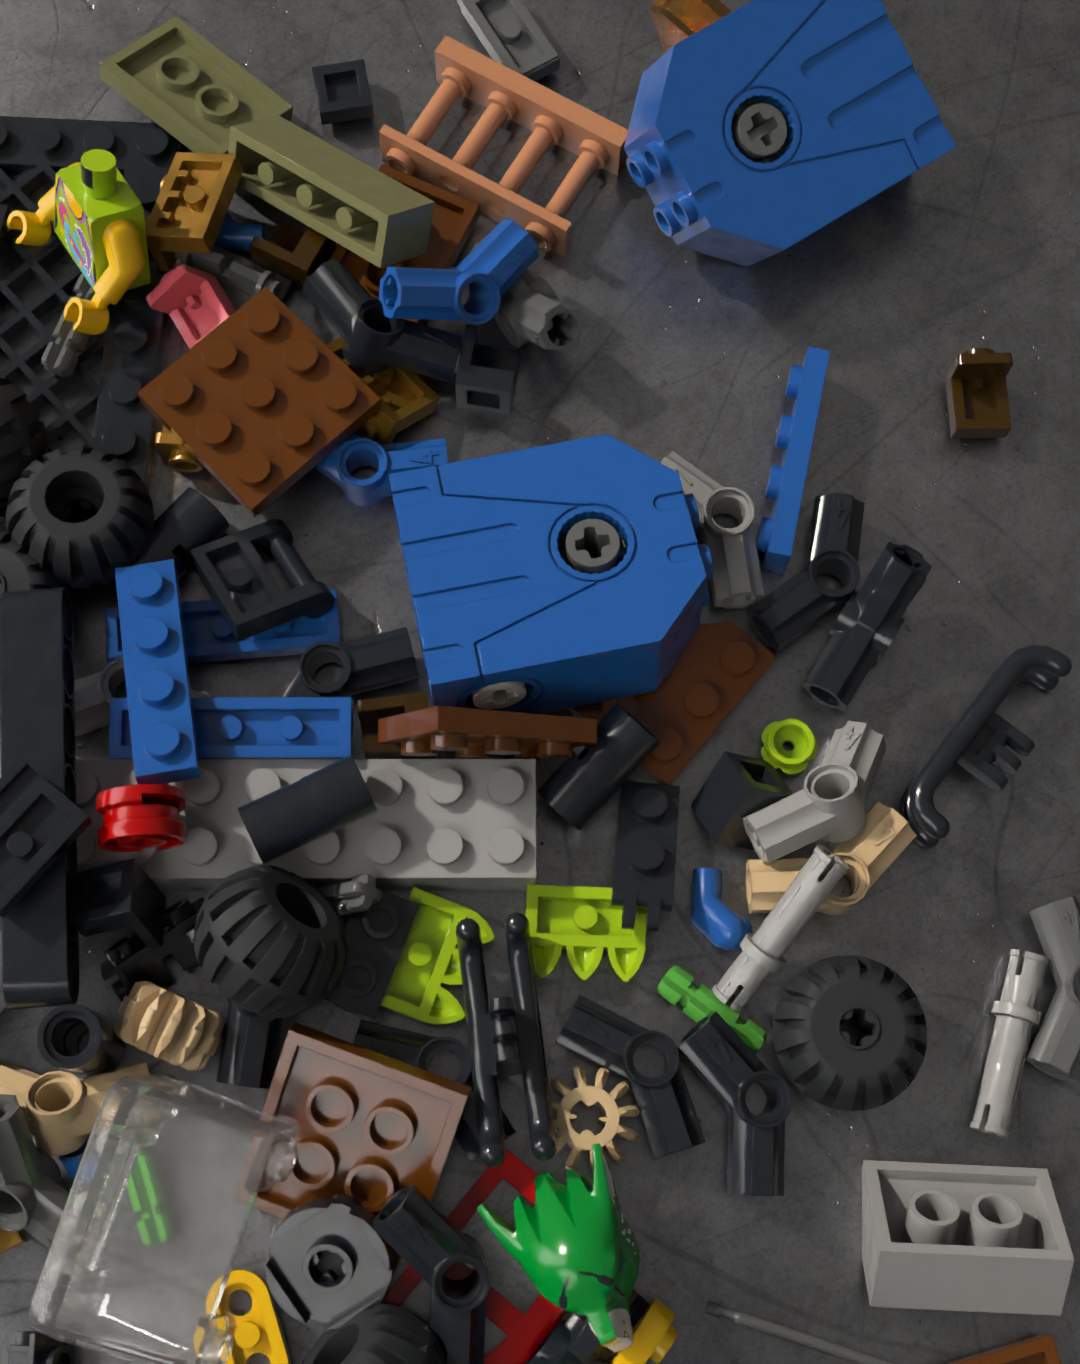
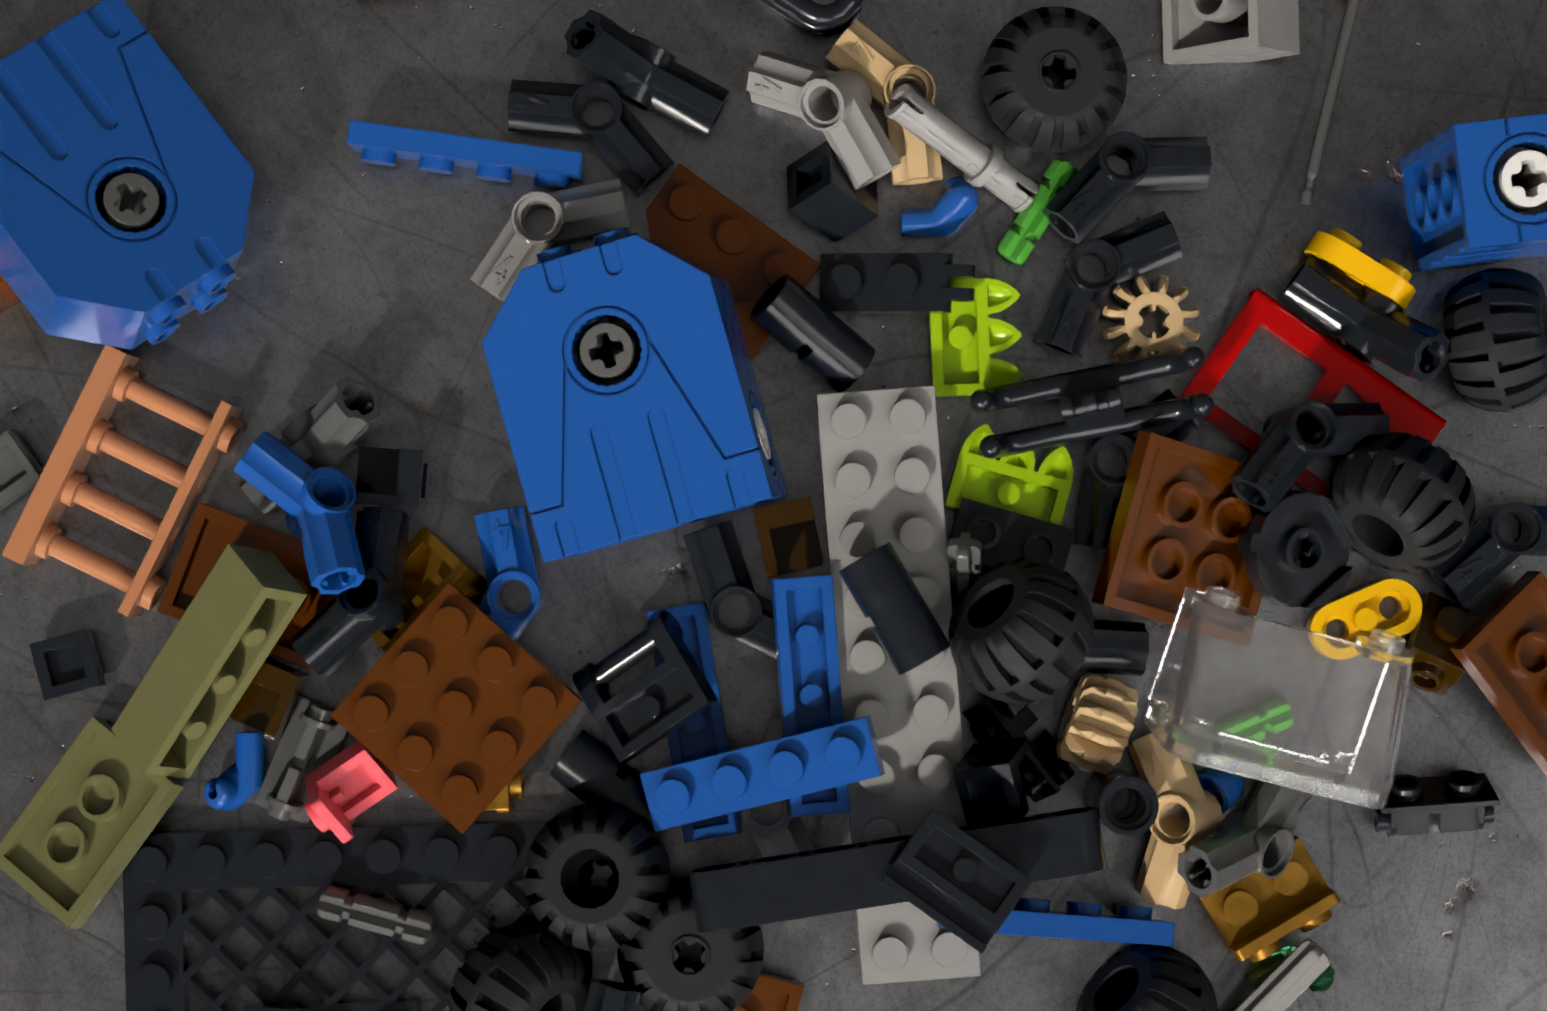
camera: 90 degrees left, 15 degrees up
torso [6,149,150,335] -> none
red wheel [96,784,187,853] -> none
pearl gold bracket [145,152,243,271] -> none
reddish brown plate [378,705,597,763] -> none
green piece [477,1143,640,1352] -> none
lime plate [761,718,818,775] -> none

